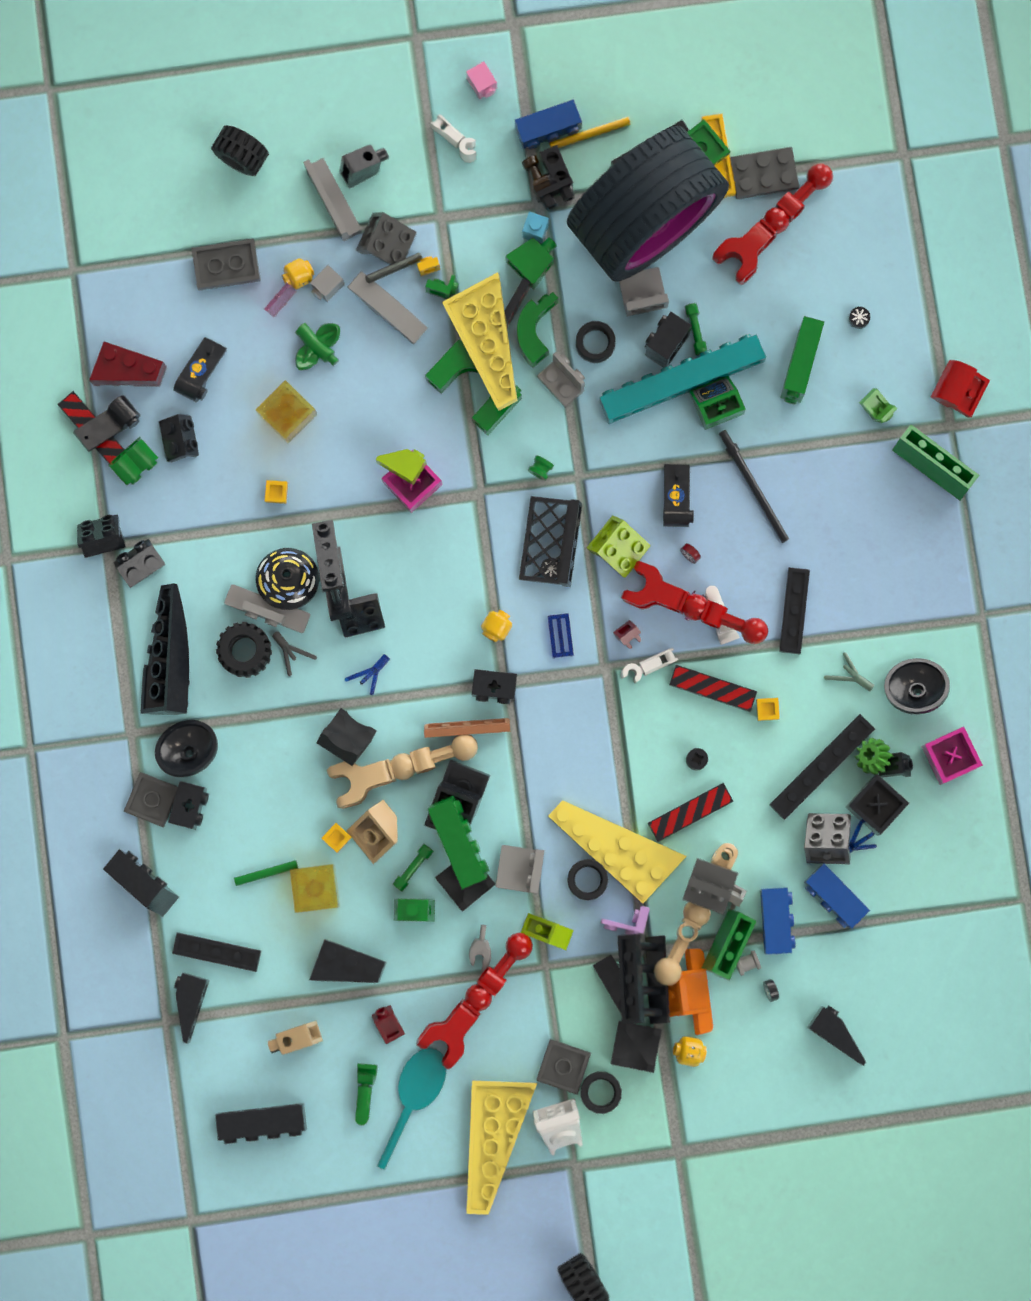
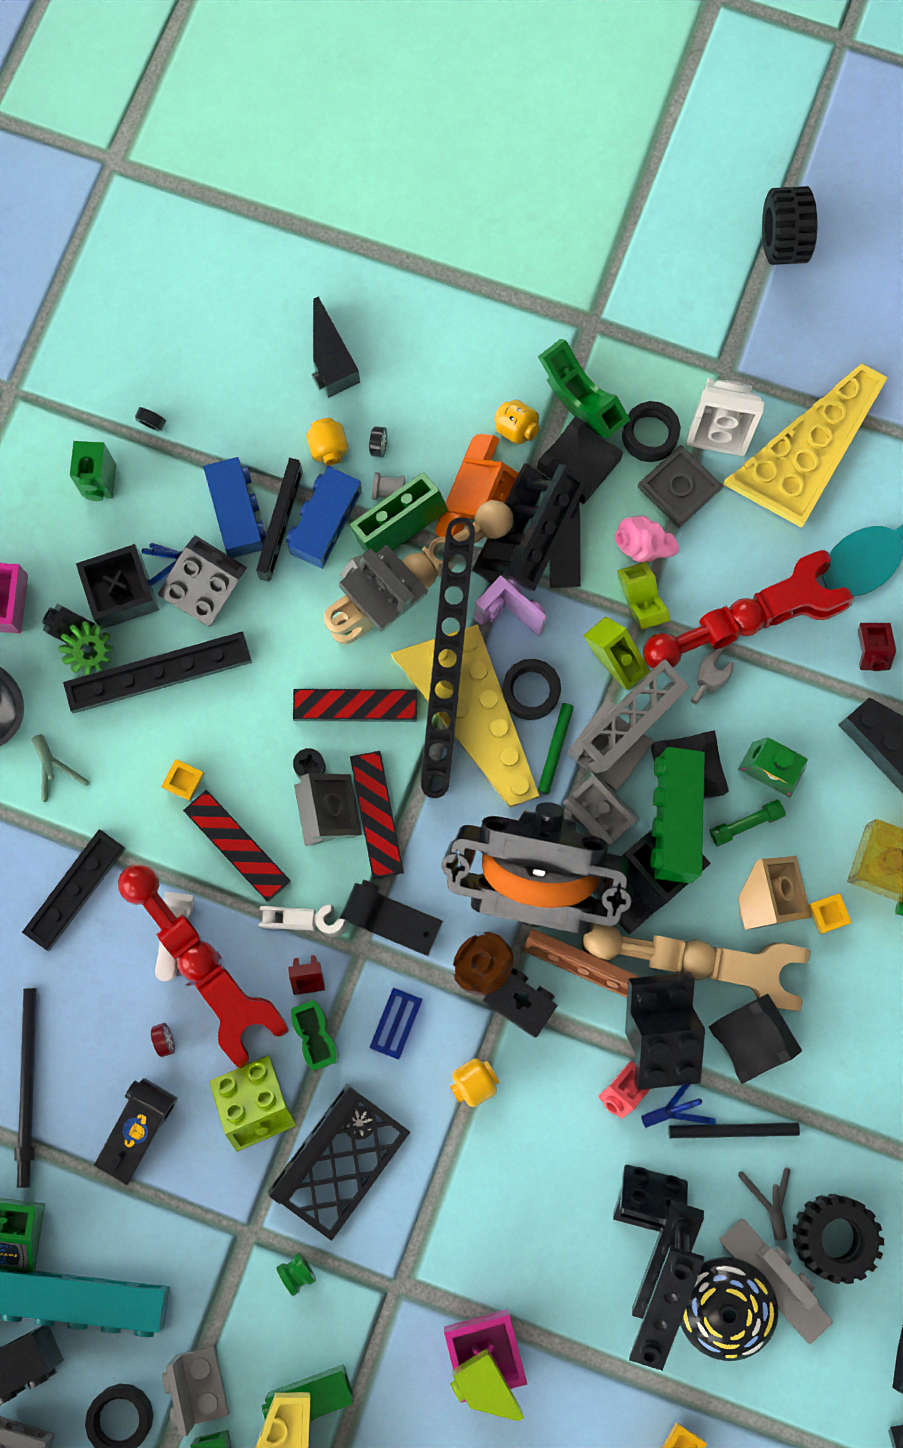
camera: 160 degrees left, 5 degrees down
none -> green brick [70,441,116,501]
none -> black tile [135,407,166,431]
none -> black tile [256,458,303,582]
none -> green brick [291,1000,339,1071]
none -> dark grey bracket [294,773,362,846]
none -> yellow head [306,418,349,466]
none -> black door [340,879,443,956]
none -> tile [350,751,404,880]
none -> black beam [420,517,475,798]
none -> black piece [441,802,635,934]
none -> reddish brown tile [453,932,514,996]
none -> green arch [538,339,630,438]
none -> green bar [538,703,574,795]
none -> light grey bracket [563,773,639,847]
none -> light grey fence [579,659,689,774]
none -> coral bracket [598,1060,650,1119]
none -> bright pink head [615,516,679,562]
none -> lime slope [617,562,670,630]
none -> black bracket [625,972,705,1090]
none -> black bar [668,1123,800,1139]

